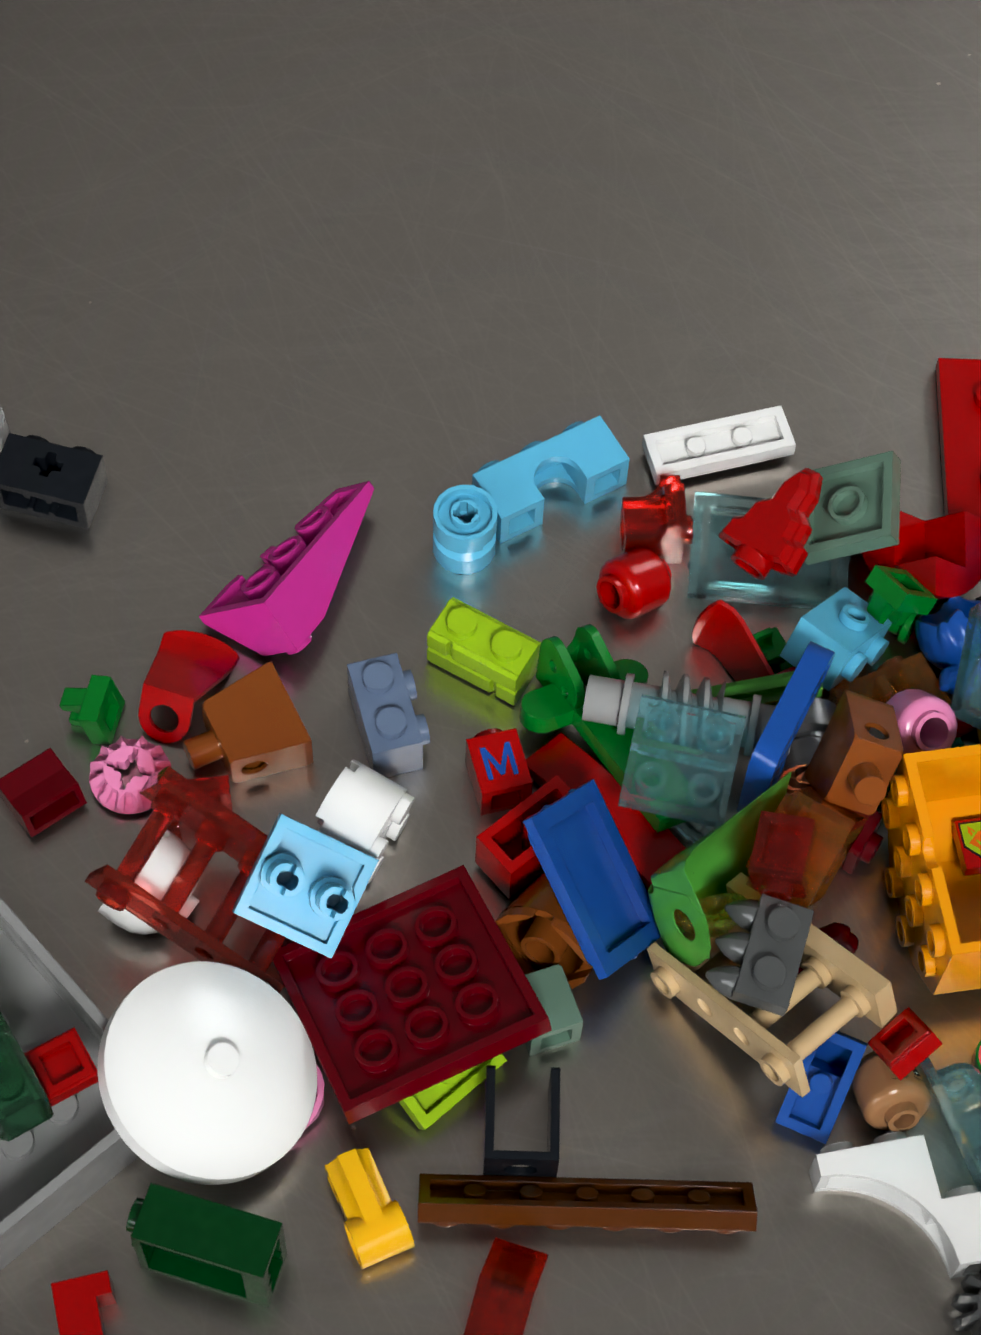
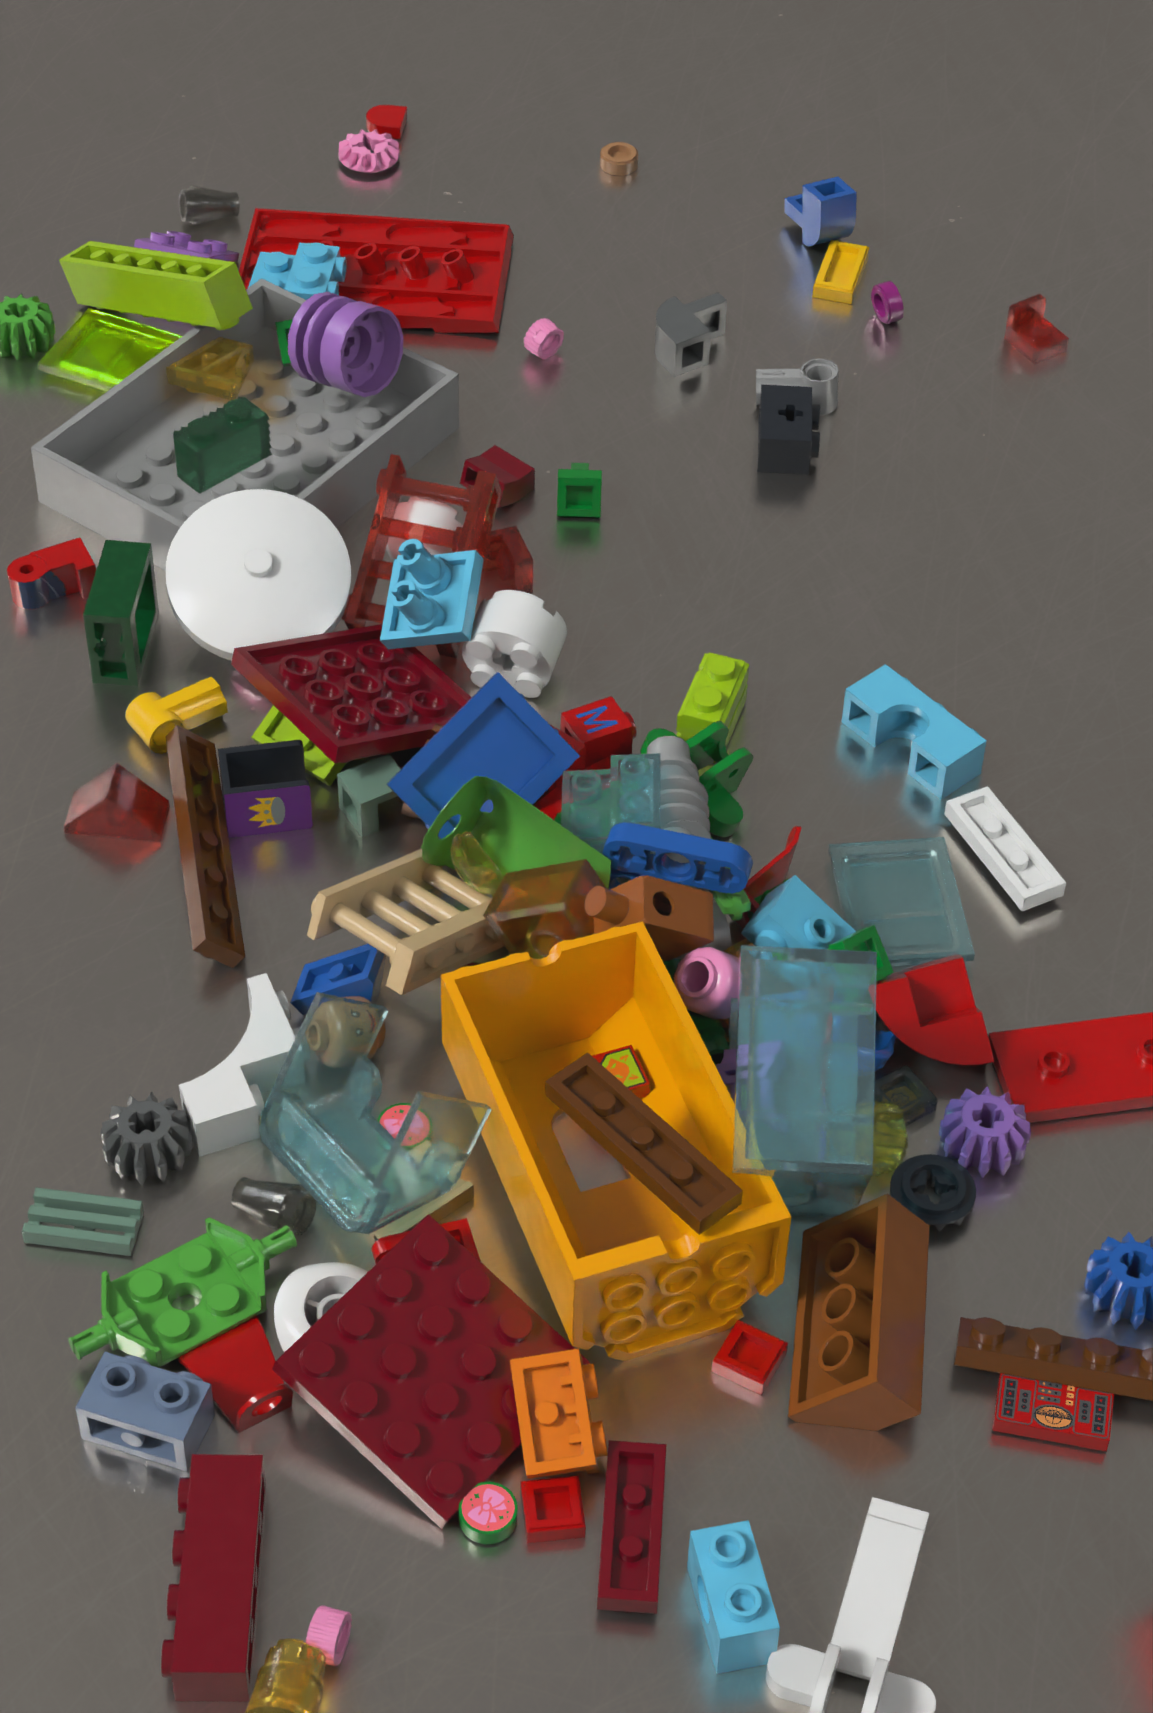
camera: 80 degrees right, 15 degrees down
red tile [24,1027,98,1107] -> none
bright pink gear [89,735,172,814] -> none
red piece [138,630,240,743] -> none
dark orange torso [182,661,313,783] -> none
dark pink wedge [199,481,375,656] -> none
sand blue brick [347,653,430,777] -> none
medium azure wheel [433,485,497,575] -> none
red head [596,547,672,620] -> none
clear red brick [619,475,693,564] -> none
dark grey plate [705,894,814,1016] -> none
red rock [718,468,823,580] -> none
clear red bracket [748,811,817,902] -> none
sand green plate [804,451,901,565] -> none
red tile [867,1007,943,1081] -> none

